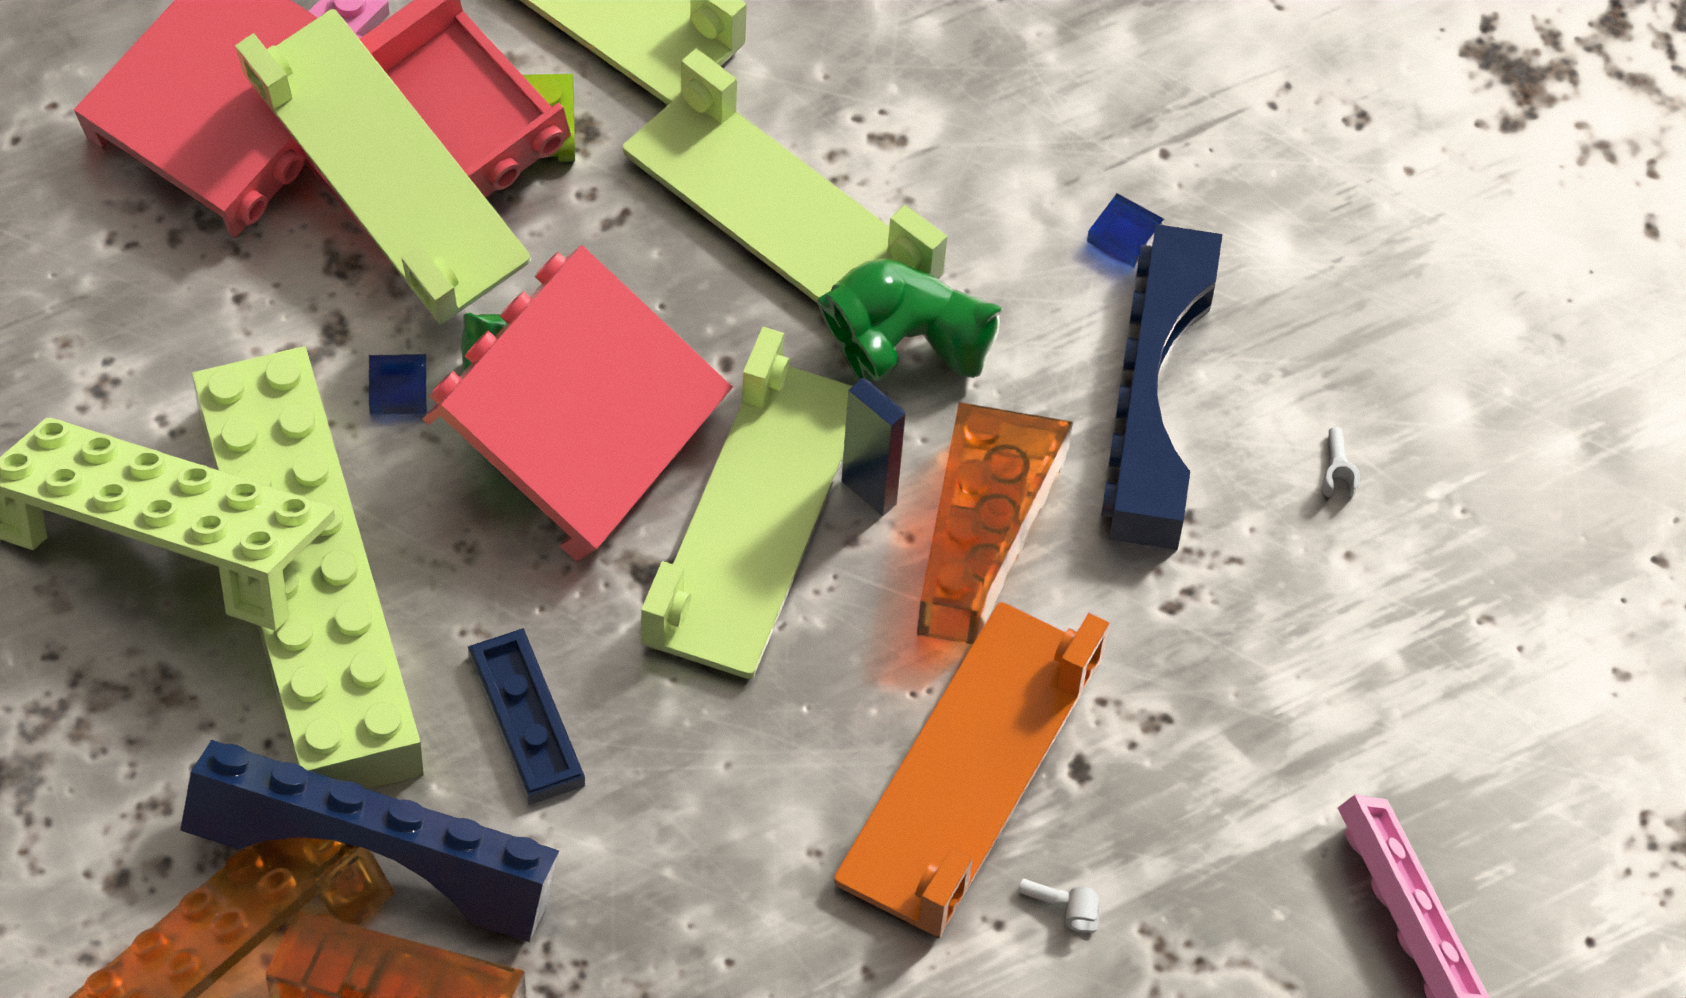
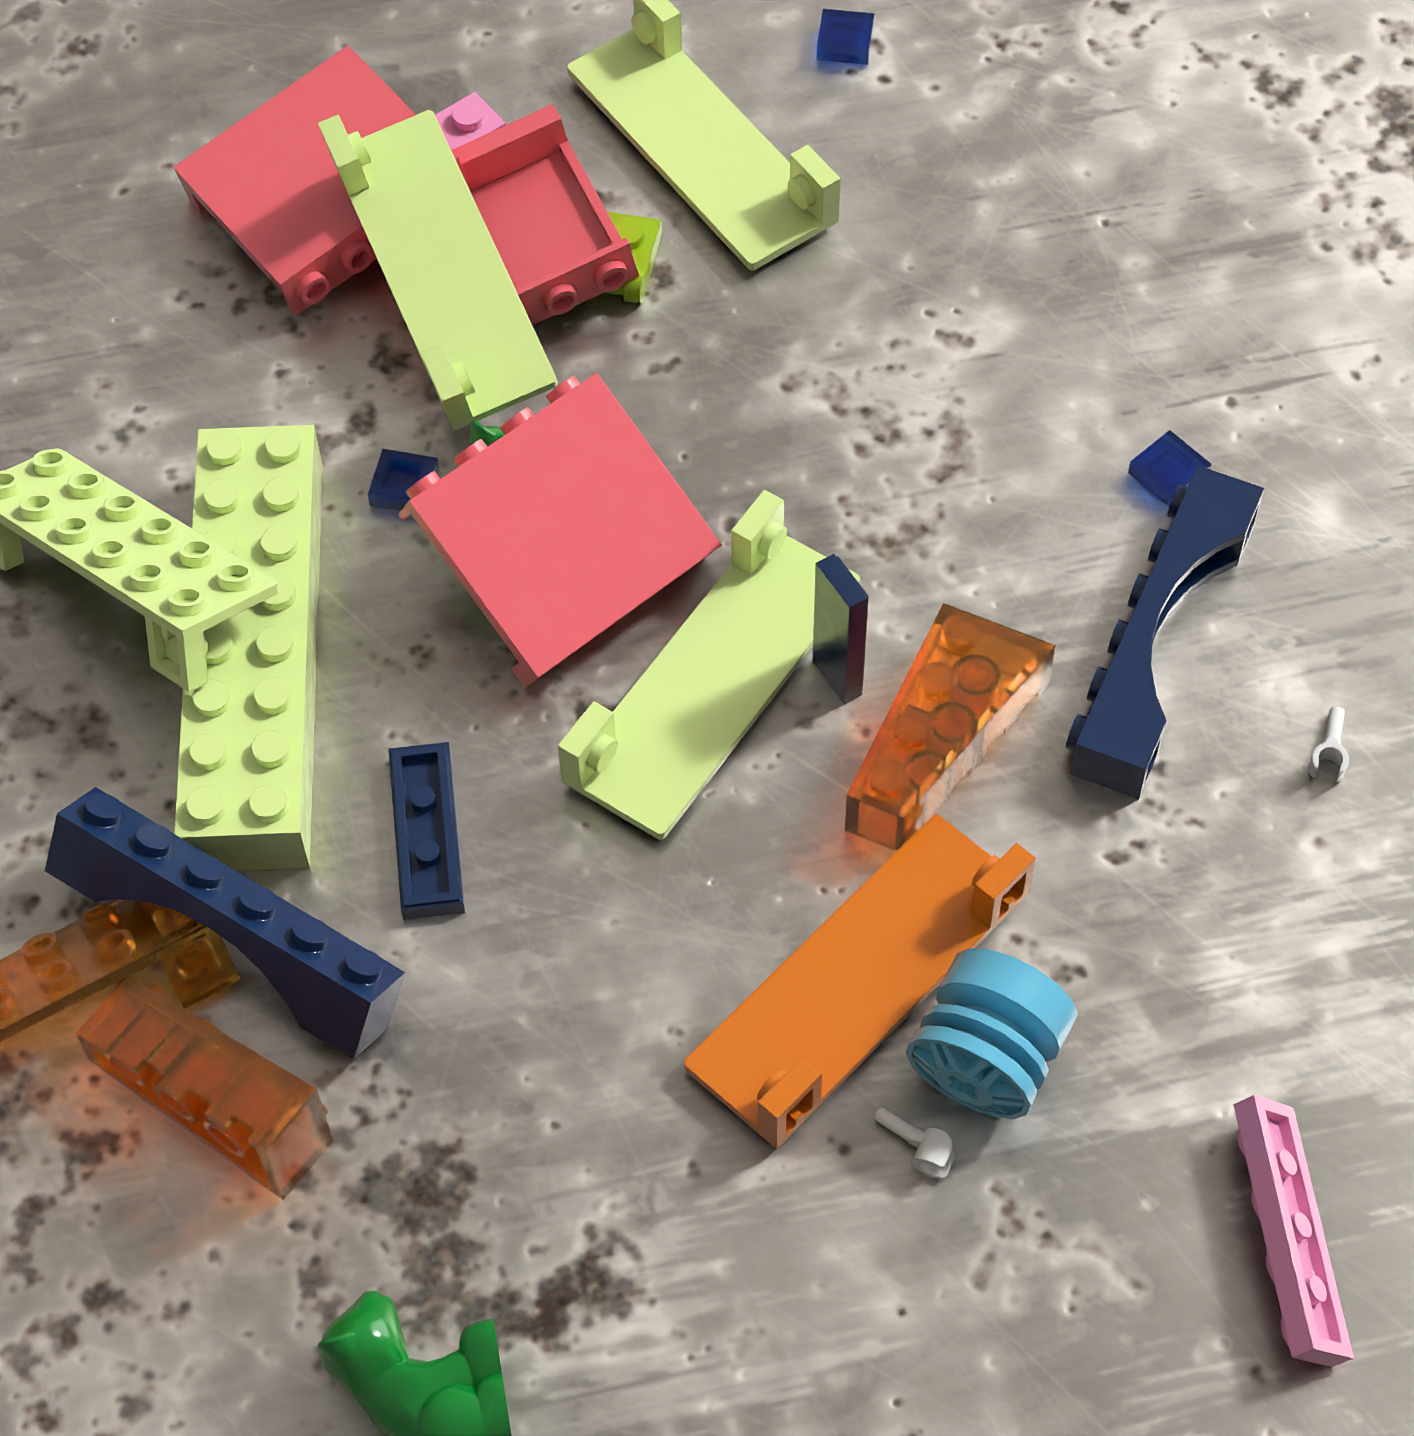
camera: 20 degrees right, 0 degrees up
yellowish green bracket [623,48,948,303] -> none
green animal [818,259,1003,382] -> none
none -> medium azure wheel [906,948,1078,1119]

